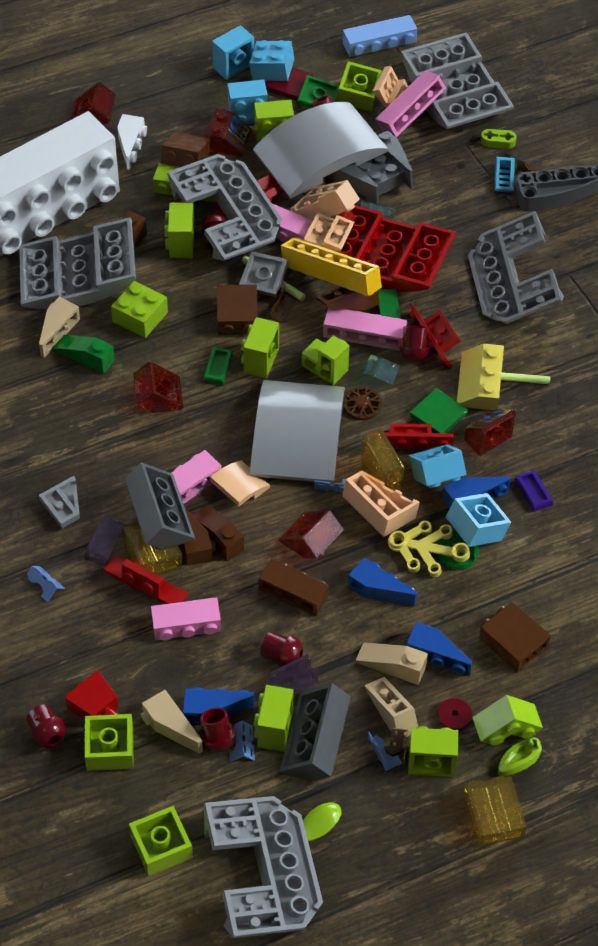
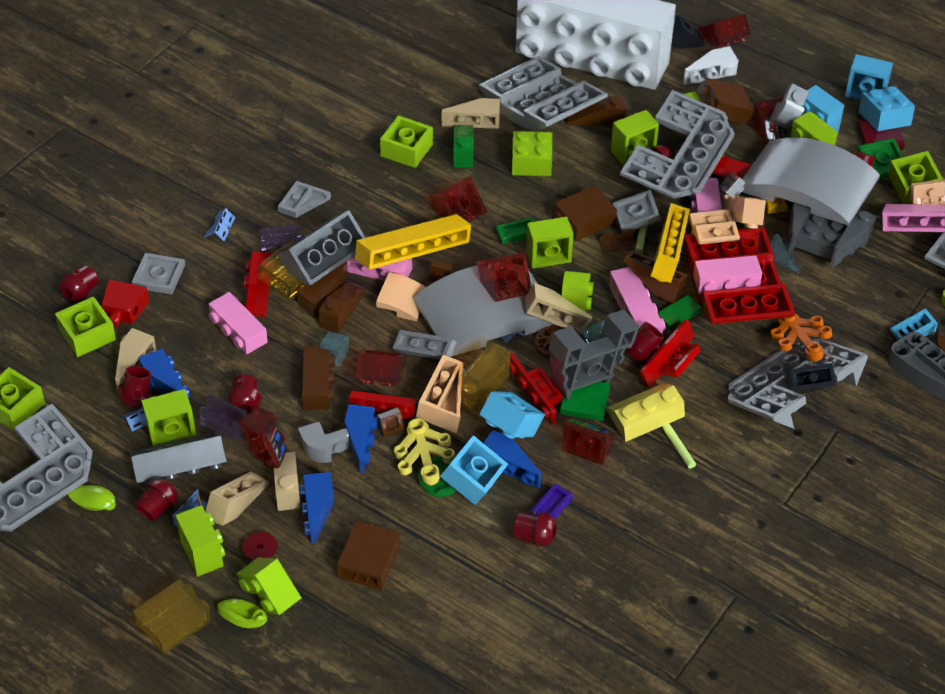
camera: 60 degrees right, 5 degrees down
none -> light grey plate [132,253,185,295]
none -> dark red piece [134,478,178,522]
none -> clear red slope [238,408,287,469]
none -> light grey brick [298,422,350,463]
none -> clear light blue panel [320,331,349,366]
none -> red plate [349,391,416,419]
none -> yellow brick [355,214,471,270]
none -> reddish brown plate [377,408,404,437]
none -> lime brick [380,115,433,168]
none -> light grey plate [392,330,457,360]
none -> reddish brown plate [431,260,453,281]
none -> clear red slope [477,252,531,302]
none -> dark red piece [514,511,557,547]
none -> tan slope [525,283,592,334]
none -> dark grey wedge [549,310,639,400]
none -> bright pink brick [693,256,762,293]
none -> light grey plate [719,172,745,198]
none -> light grey brick [770,83,809,129]
none -> orange plant [770,314,832,361]
none -> black slope [784,363,837,394]

